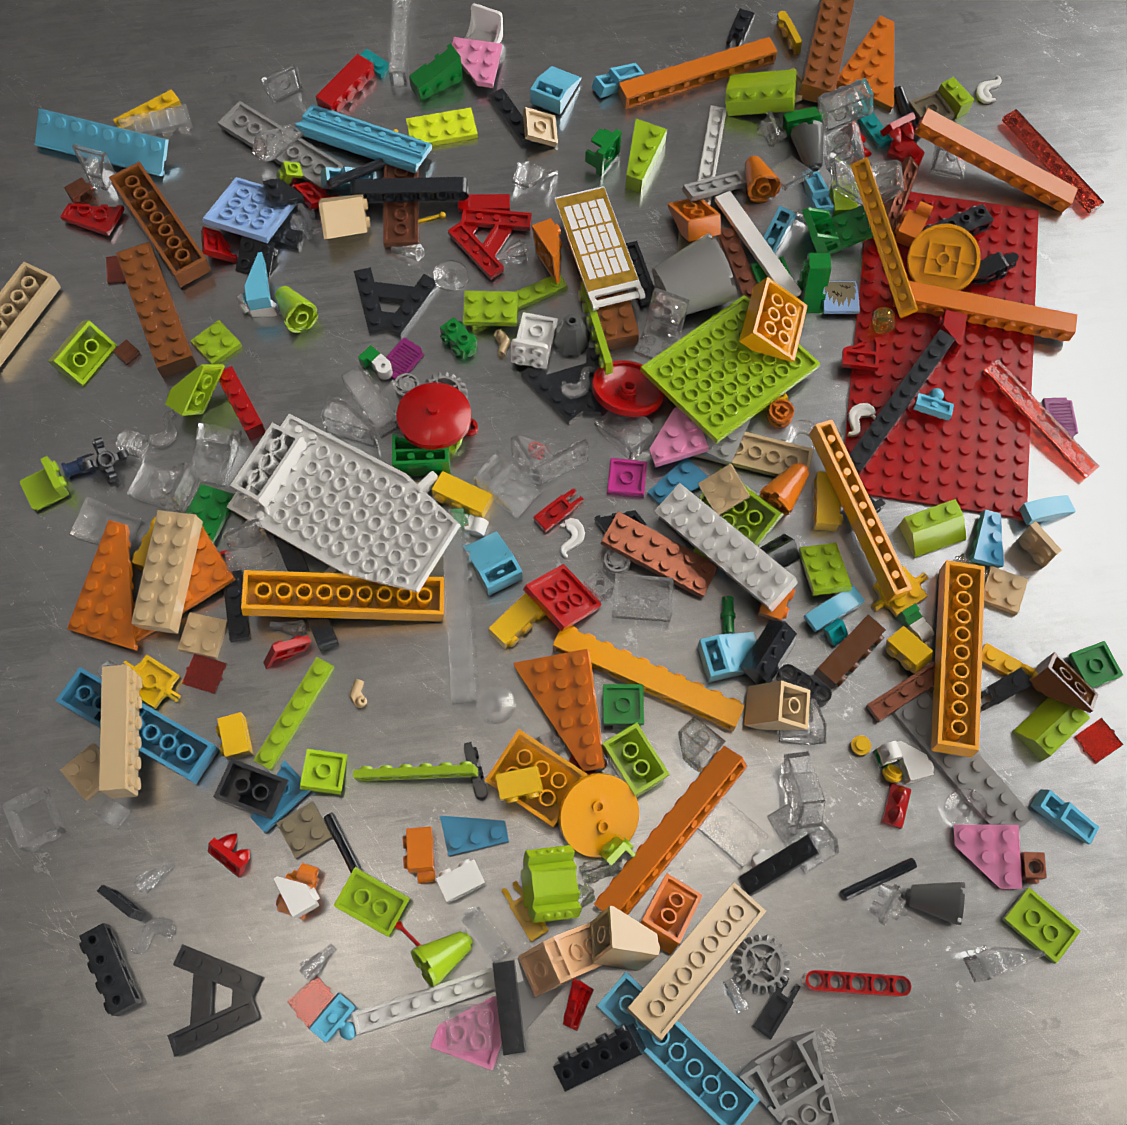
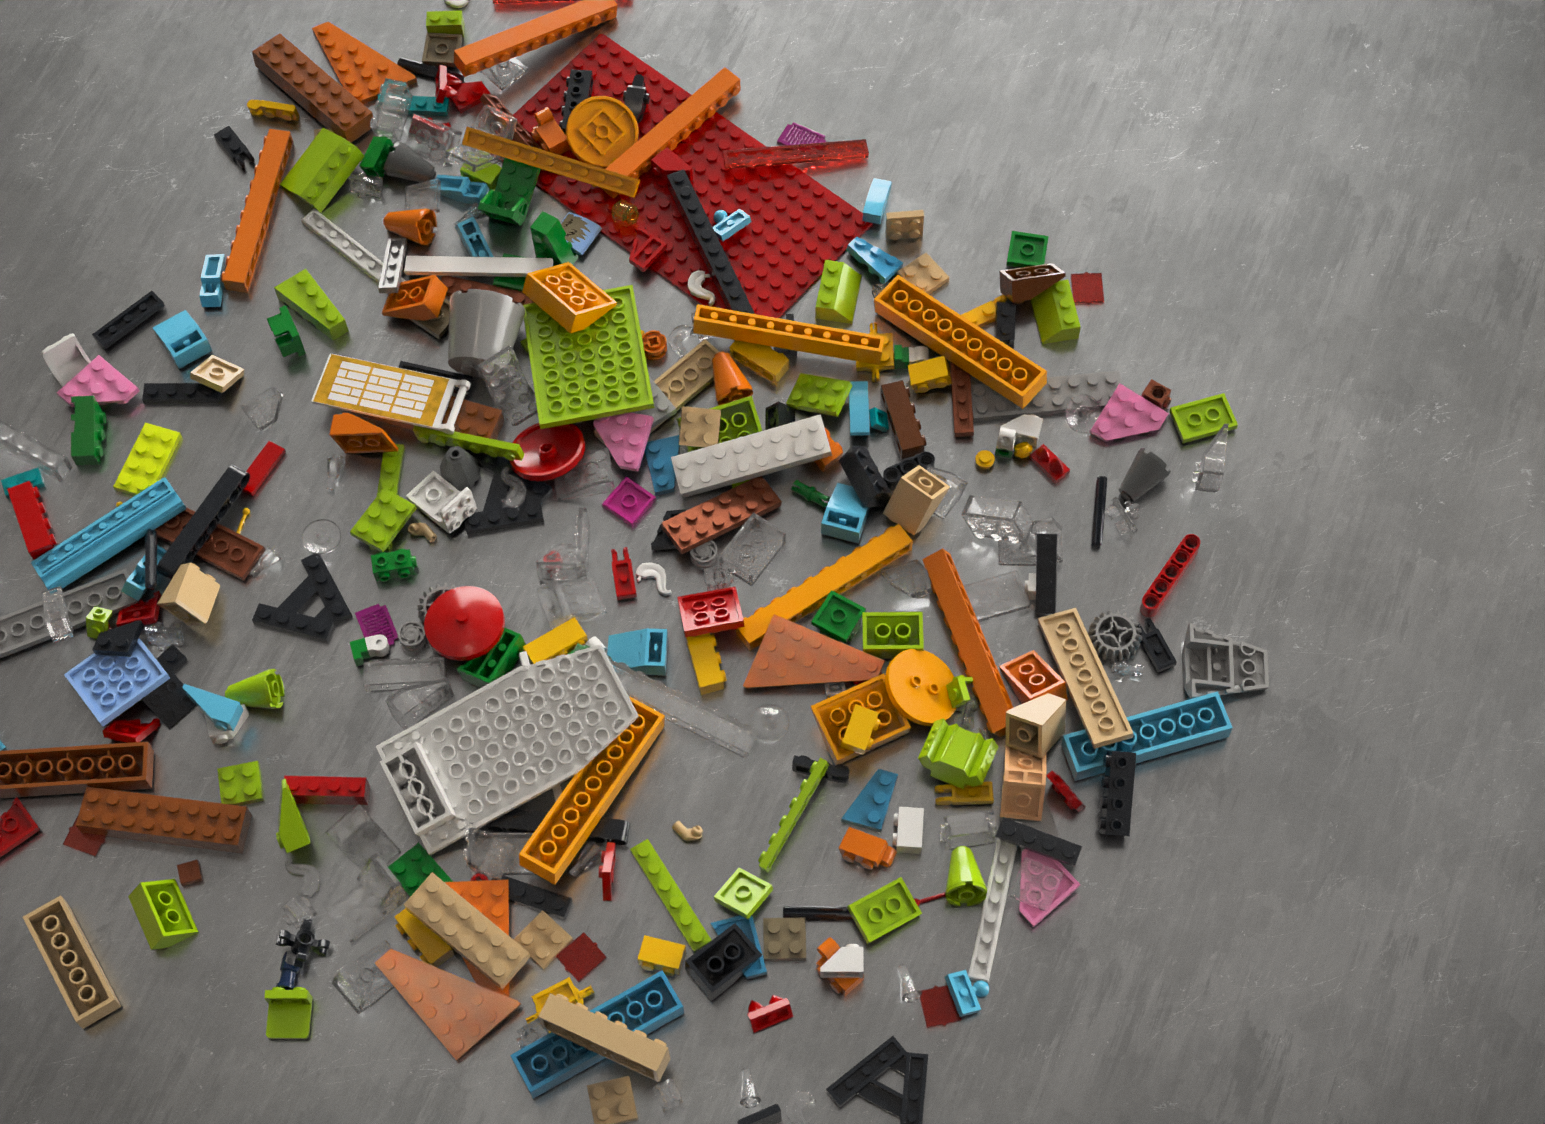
camera: 55 degrees left, 5 degrees down
red plate [448,207,532,280] -> none
medium azure slope [1030,789,1100,844] -> none
none -> black plate [92,291,165,350]

